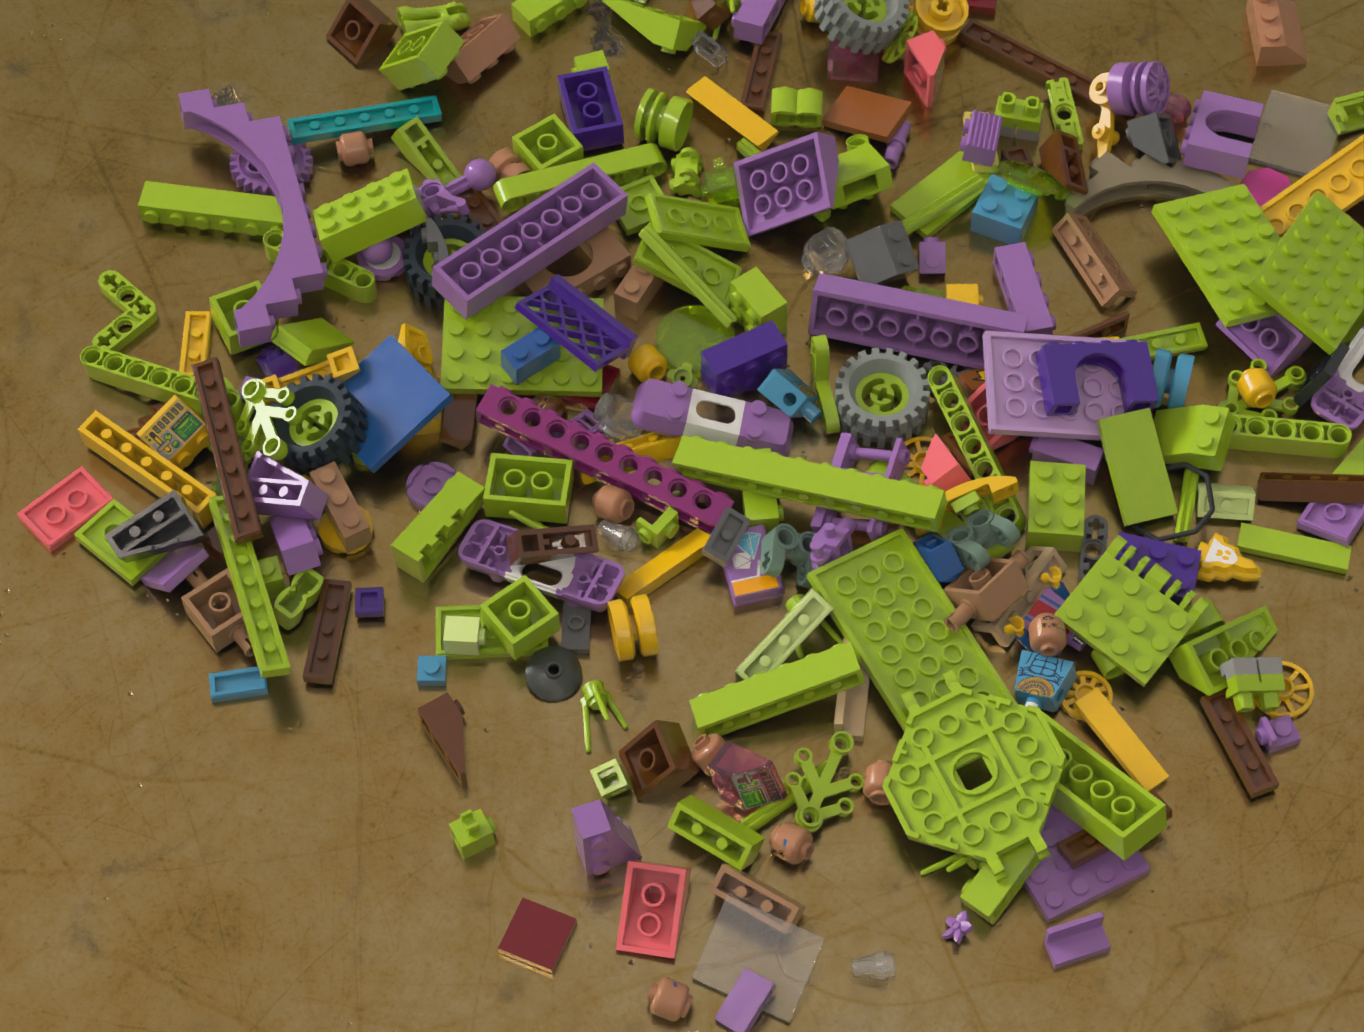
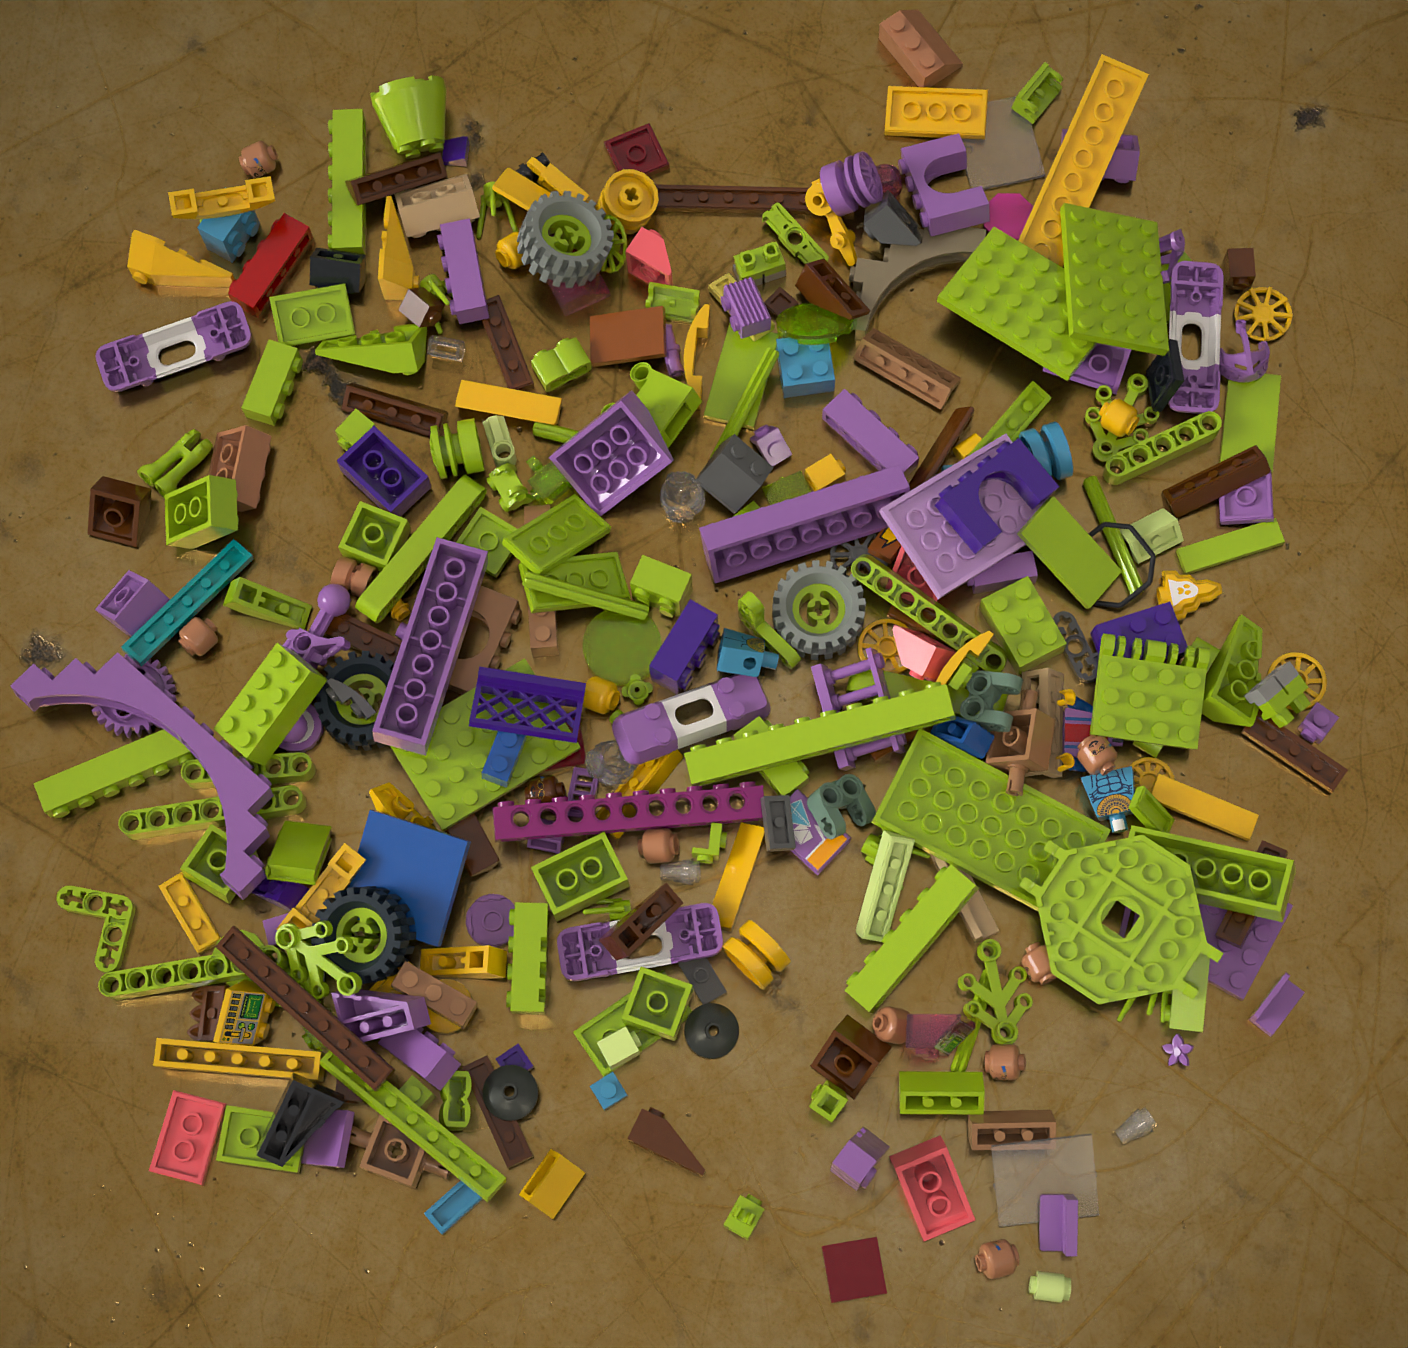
camera: 30 degrees left, 15 degrees up
lime plant [580,680,628,753] -> none
medium lavender piece [810,517,857,570] -> none
lime slope [1153,405,1236,471] -> none
none -> medium lavender slope [95,570,170,637]
none -> lime beam [118,785,307,840]
none -> reddish brown slope [341,383,448,436]
none -> yellow slope [420,945,507,979]
none -> yellowish green piece [482,415,517,467]
none -> pearl dark grey dish [483,1065,538,1121]
none -> yellow brick [519,1149,585,1219]
none -> lime hinge [645,282,700,324]
none -> yellow slope [684,304,710,410]
none -> yellow tile [884,86,988,139]
none -> lime tile [1128,786,1175,833]

